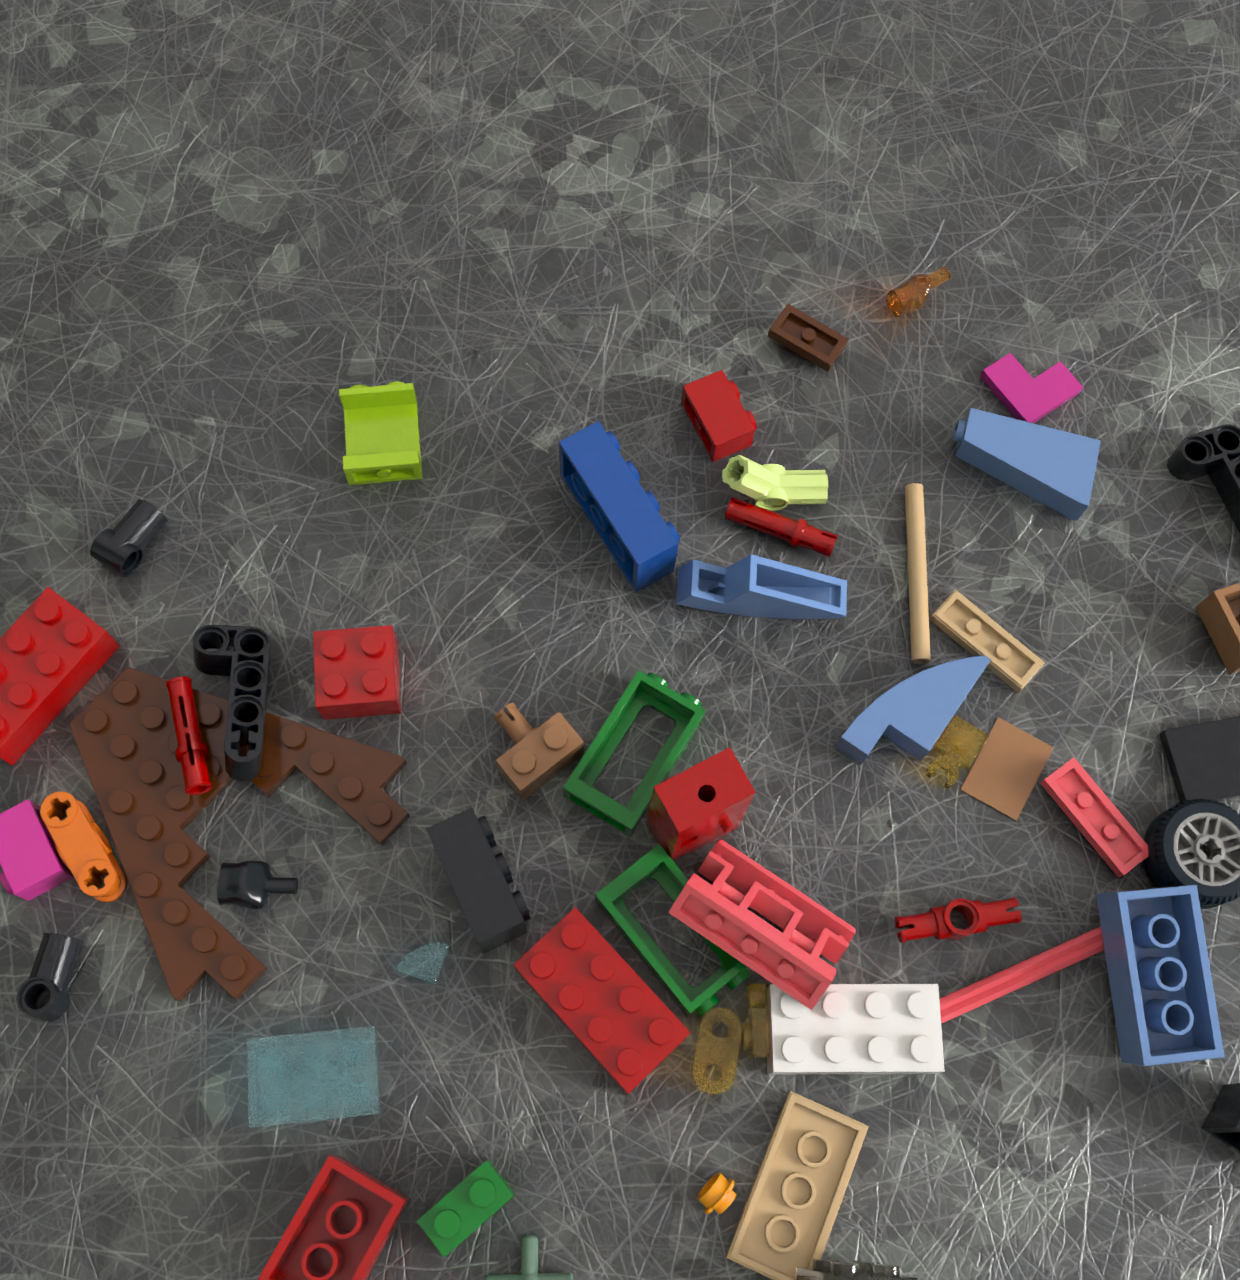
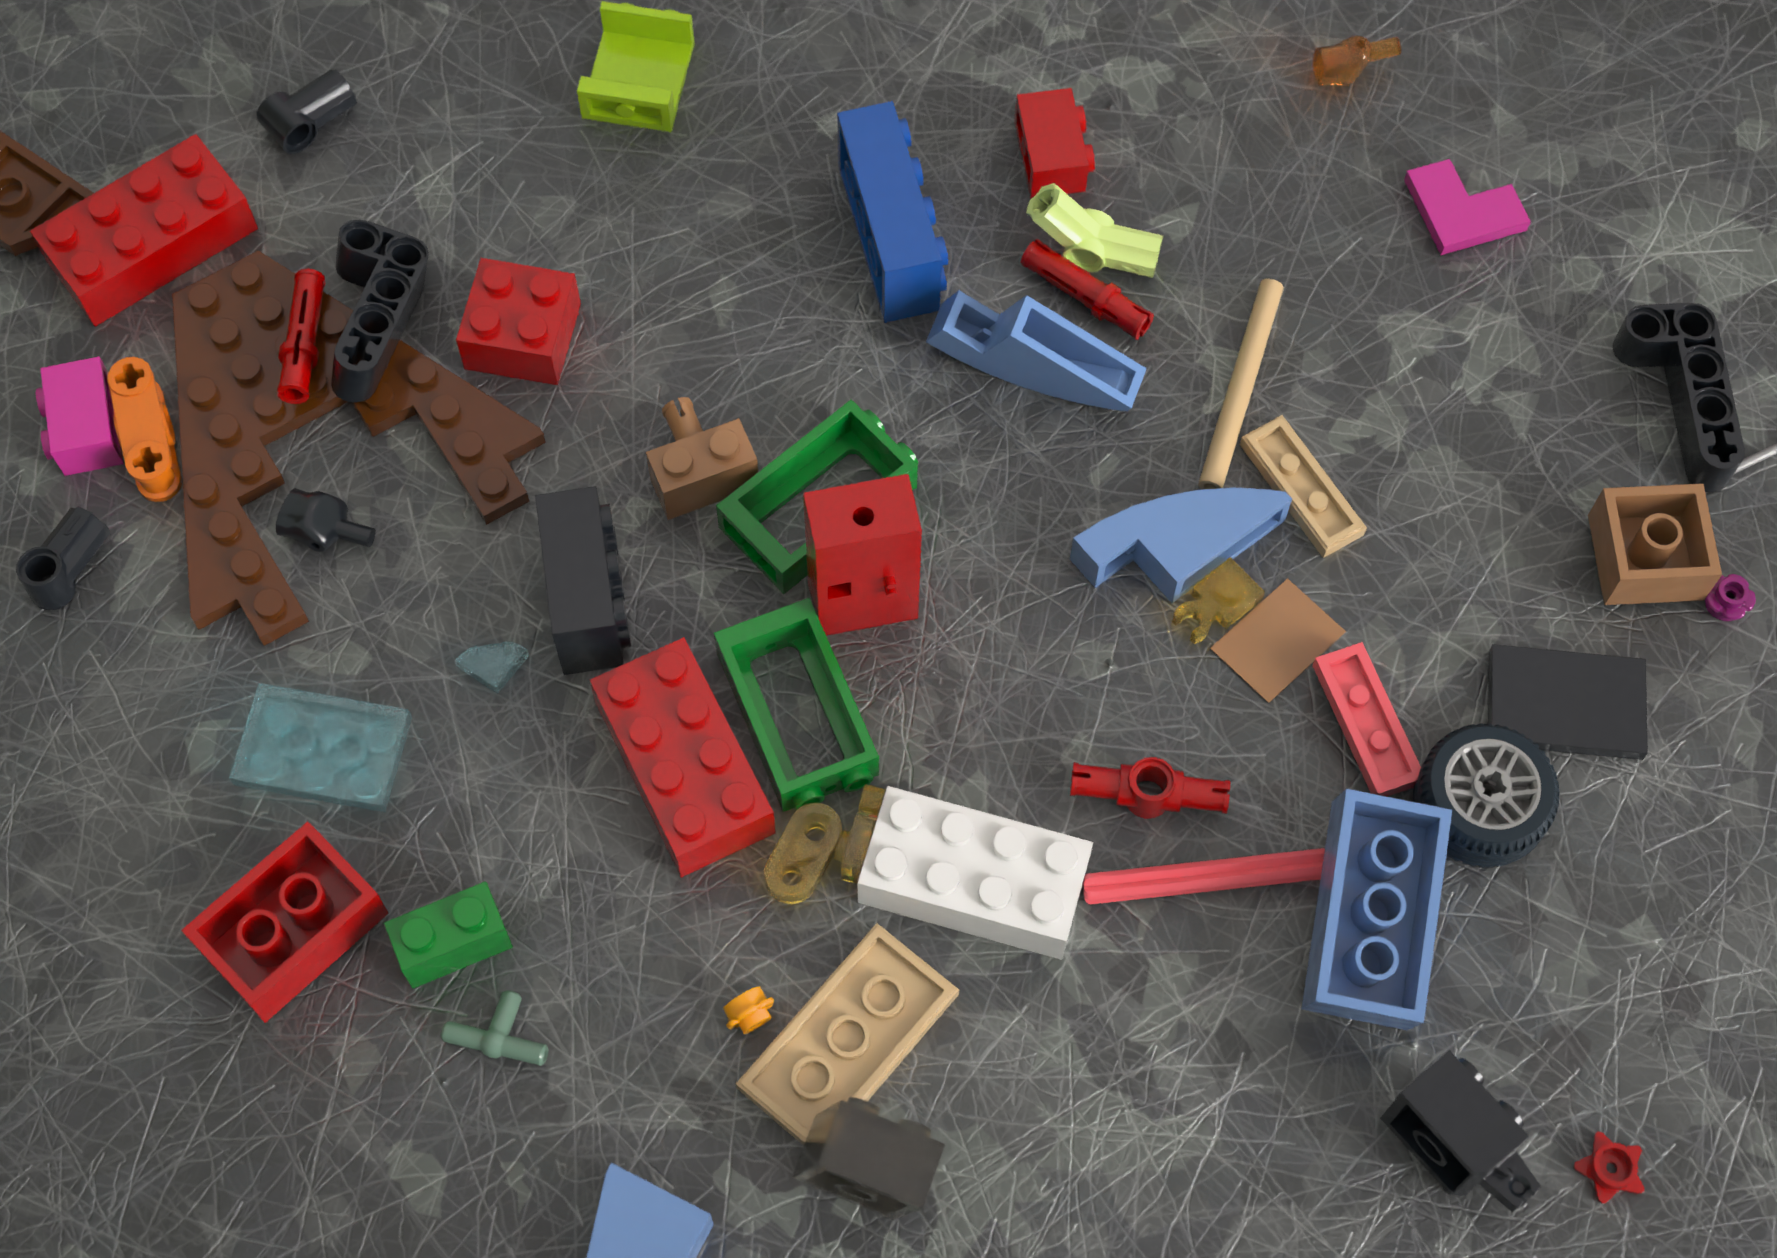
camera: 20 degrees right, 5 degrees down
coral fence [668,839,856,1010] -> none
reddish brown plate [767,304,849,372] -> none
medium blue slope [952,408,1101,521] -> none

